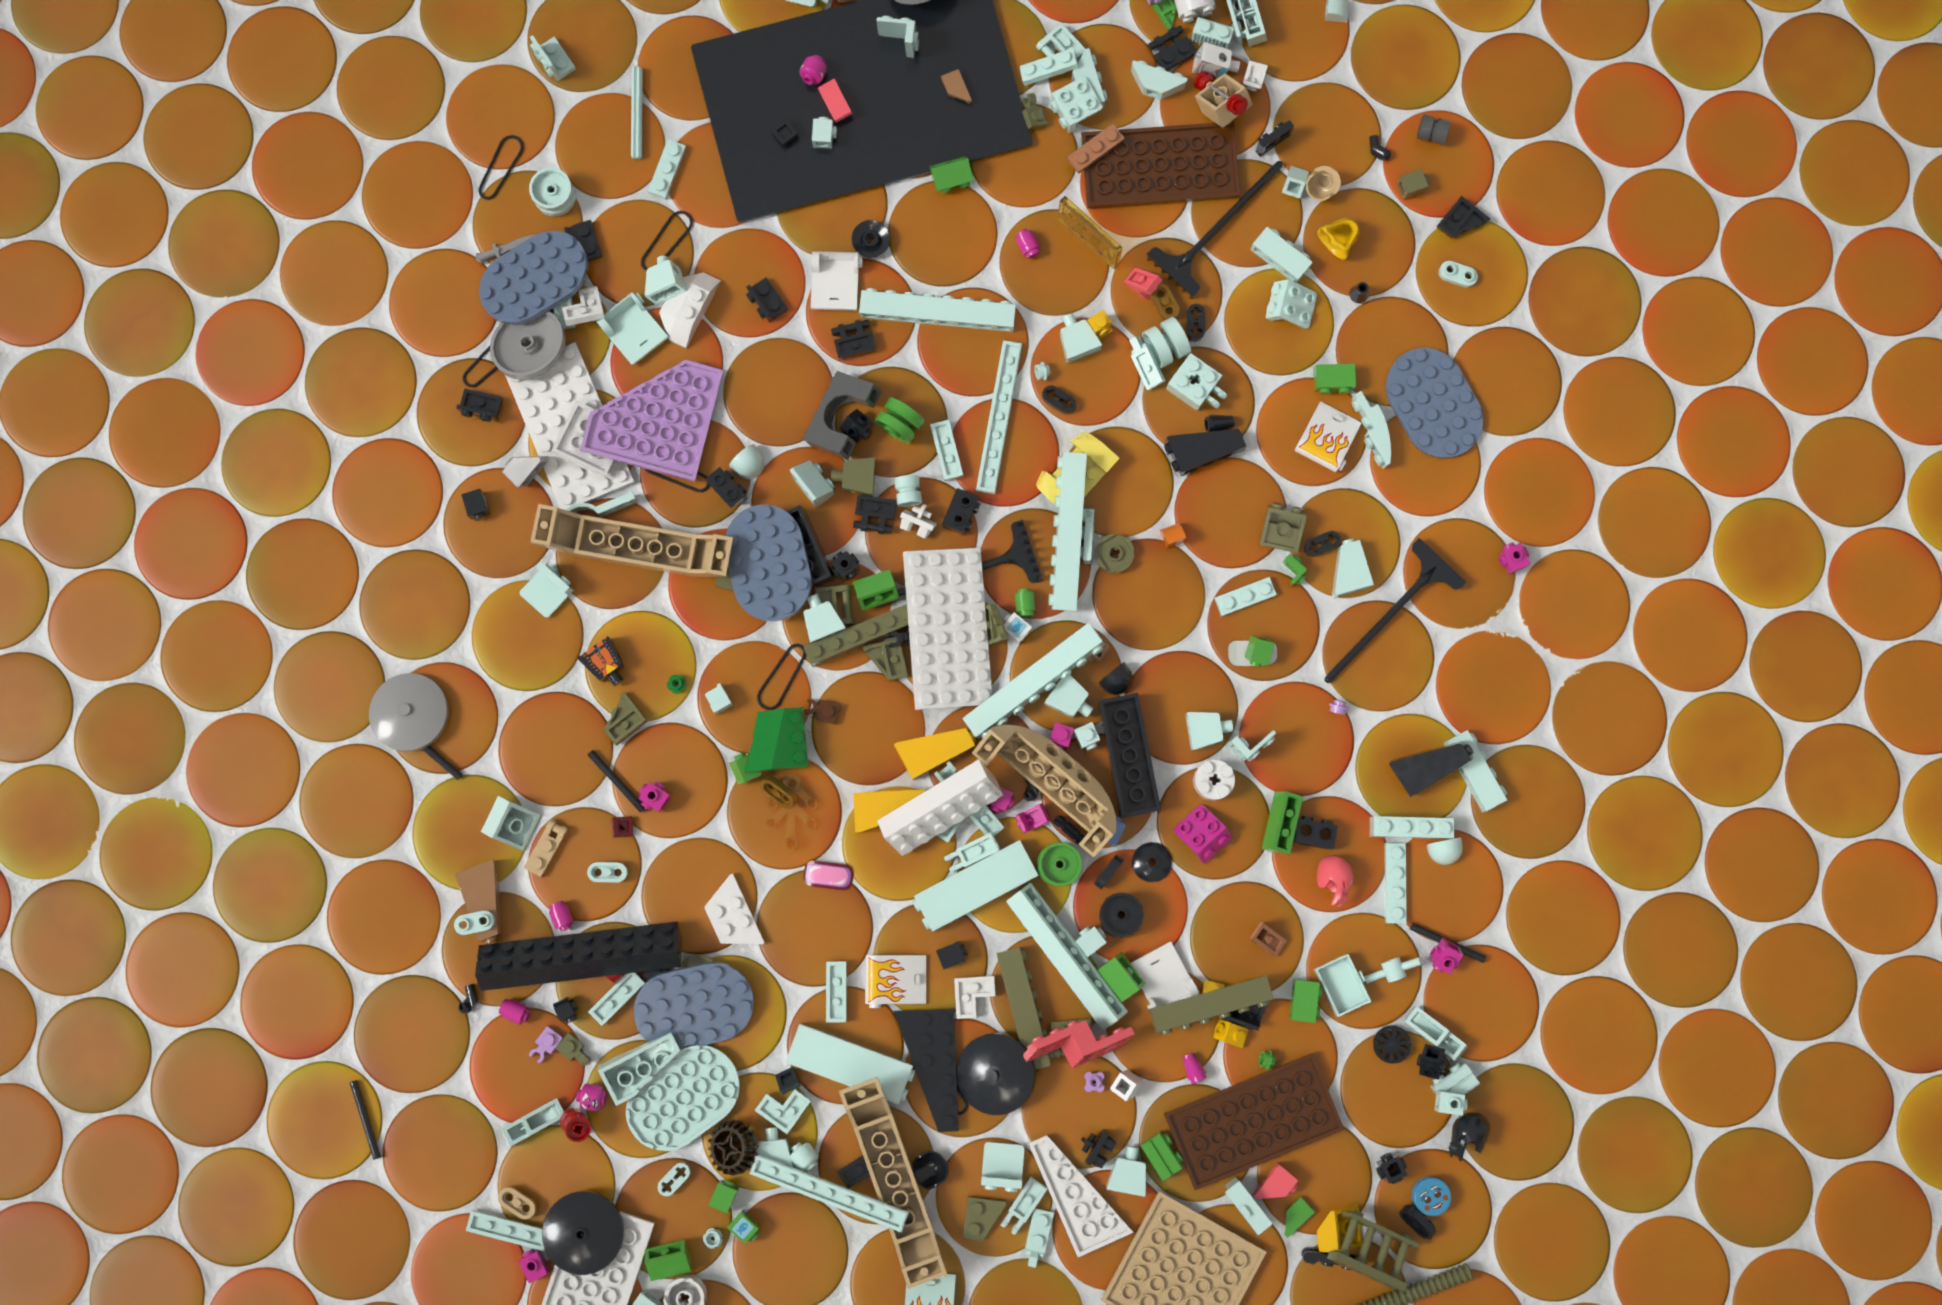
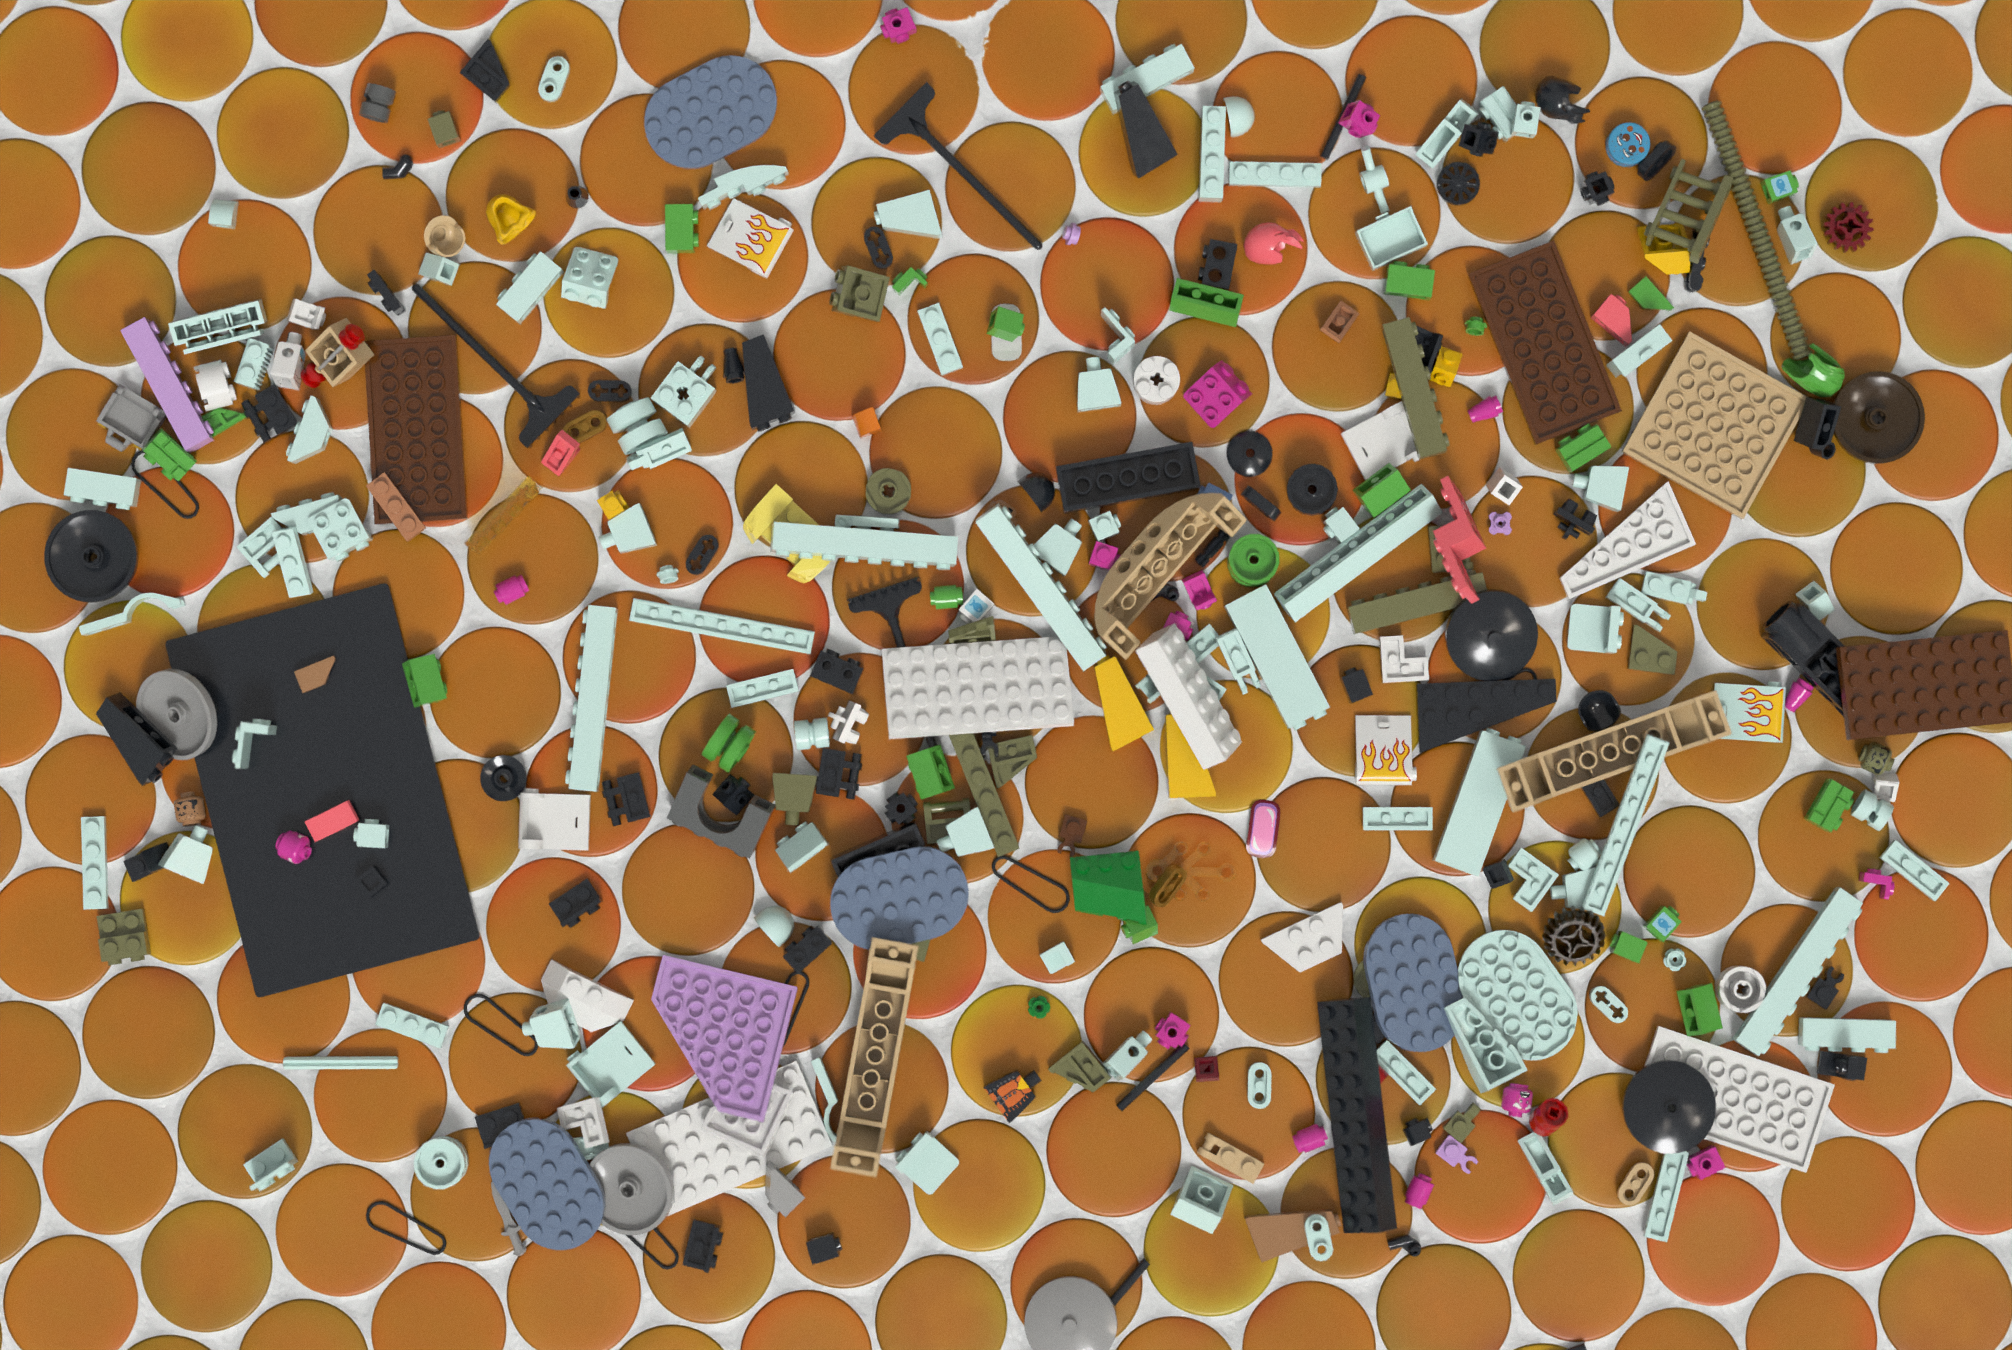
camera: 95 degrees left, 5 degrees up
olive plate [1022,93,1048,130] -> none
none -> light aqua torso [1102,1030,1152,1081]

